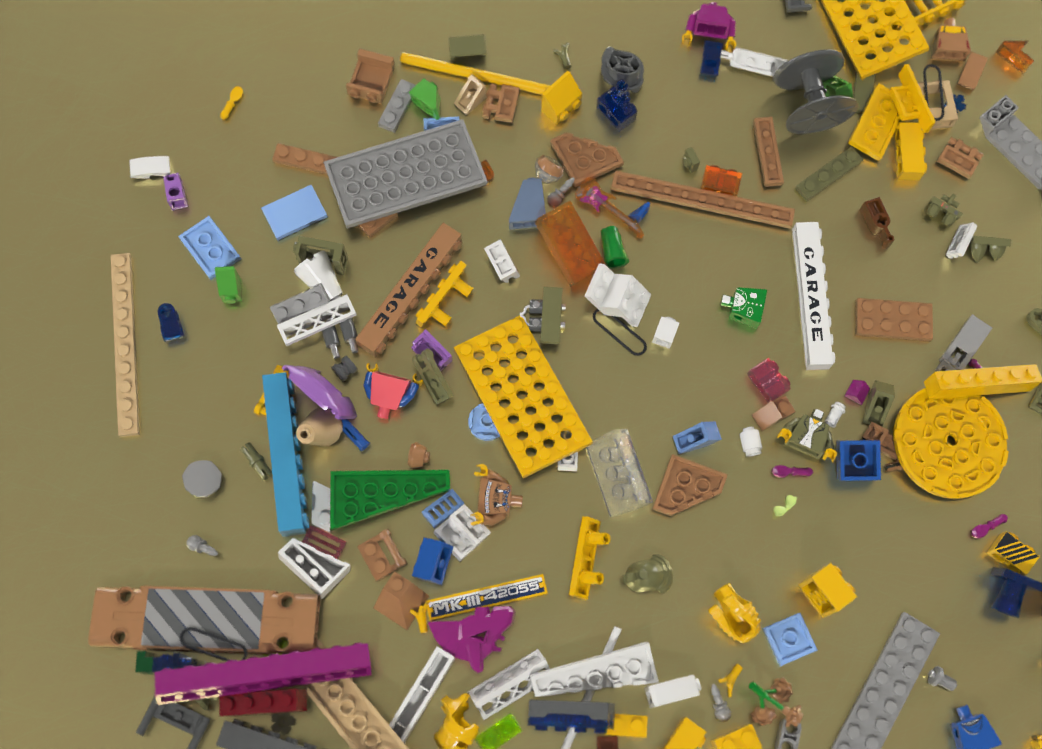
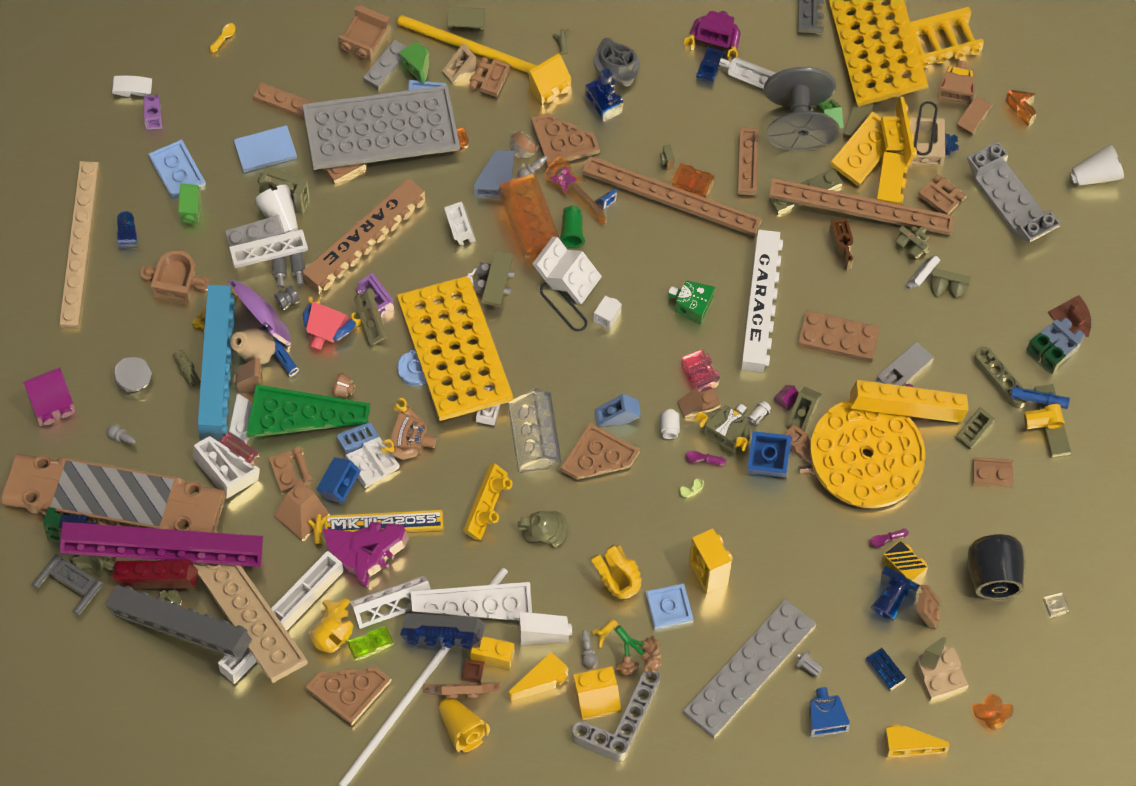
camera: 10 degrees right, 10 degrees down
black piece [180,627,248,661] -> none
yellow plate [416,261,473,328] -> none
none -> magenta slope [23,367,76,427]
none -> medium nougat piece [140,250,211,302]
none -> medium nougat slope [234,359,263,393]
none -> medium nougat plate [768,178,954,235]
none -> clear blue tile [866,648,906,691]

